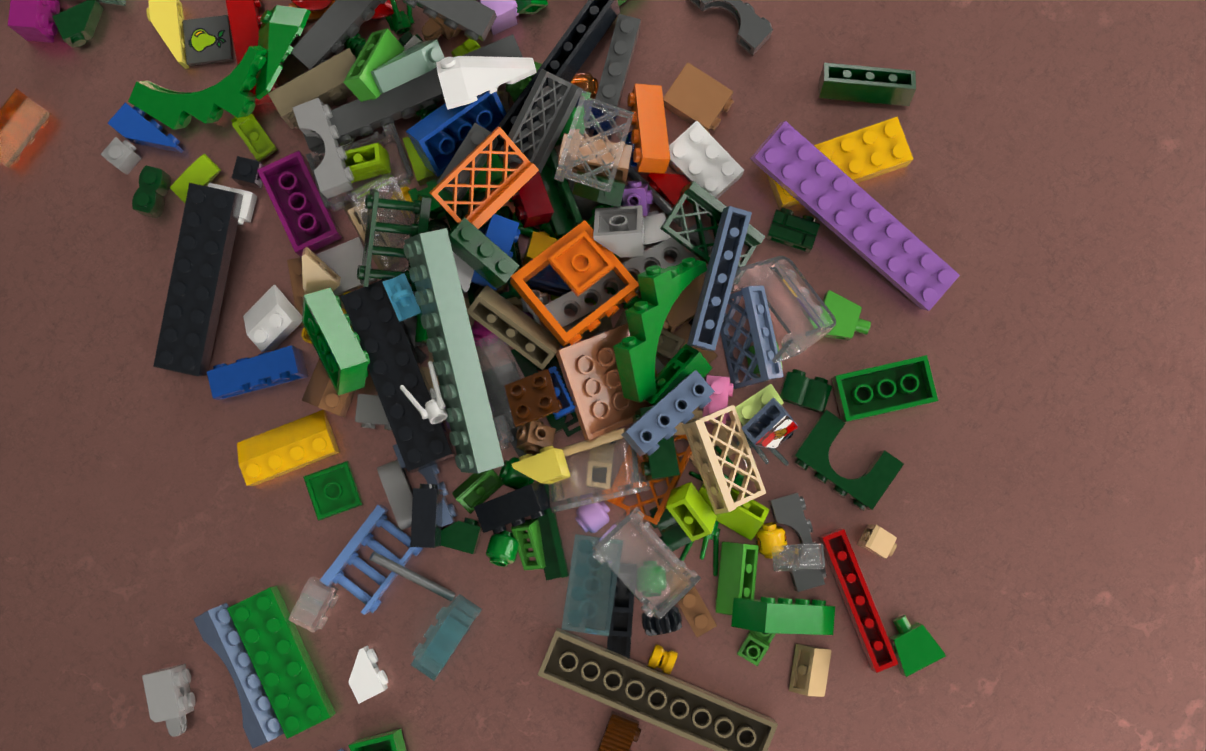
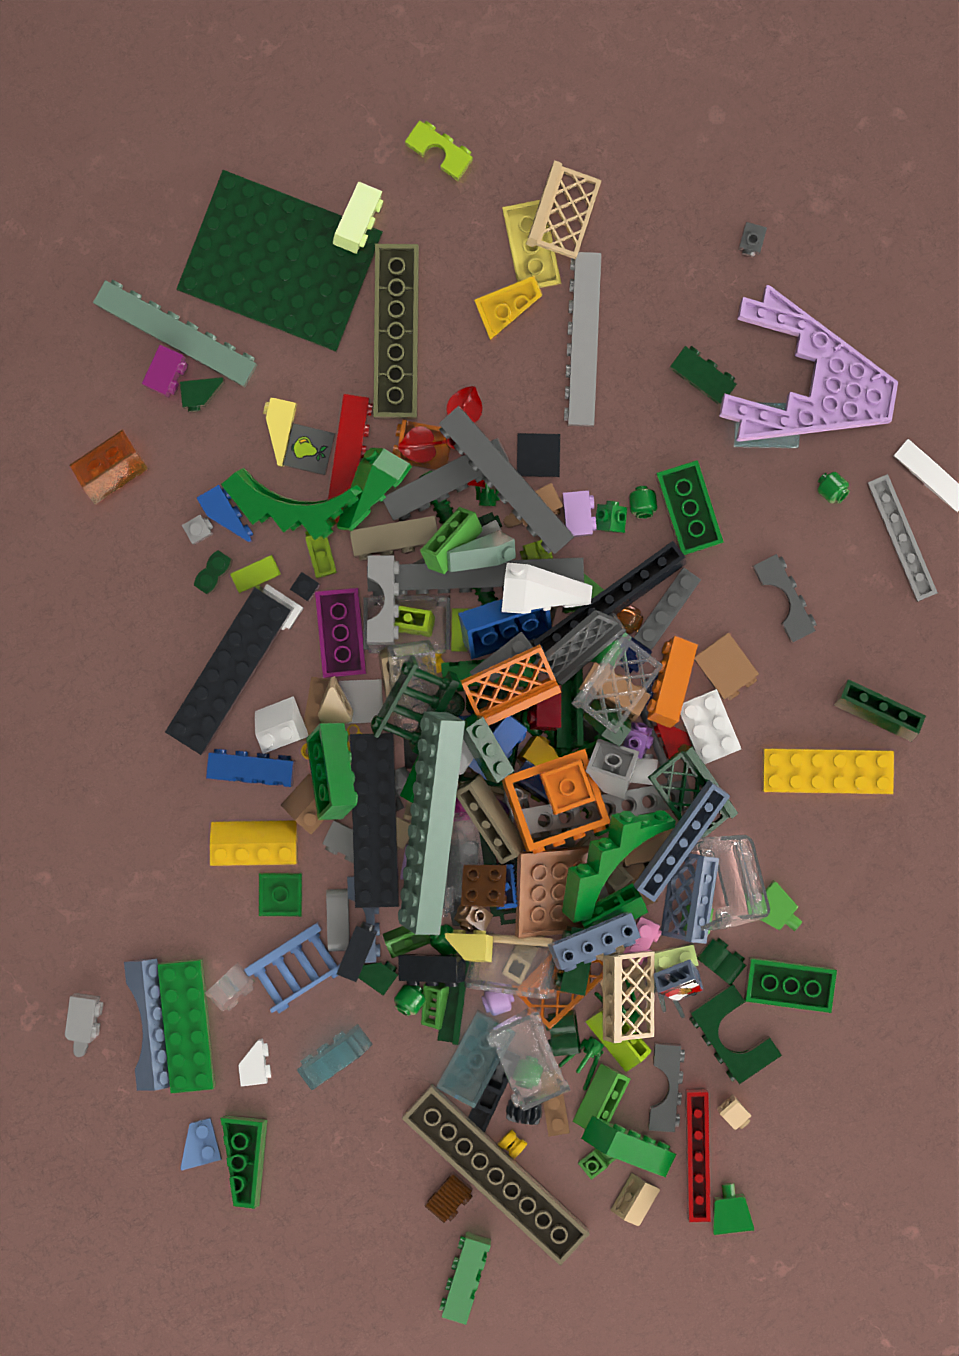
camera: 15 degrees right, 5 degrees up
dark grey bar [369,552,455,601] -> none
medium azure hips [382,273,421,322] -> none
white plant [400,361,448,424] -> none
lime brick [666,482,717,542] -> none
medium lavender brick [750,121,960,311] -> none
yellow head [755,522,787,559] -> none
dark green brick [766,208,820,253] -> none
clear slope [772,544,825,571] -> none

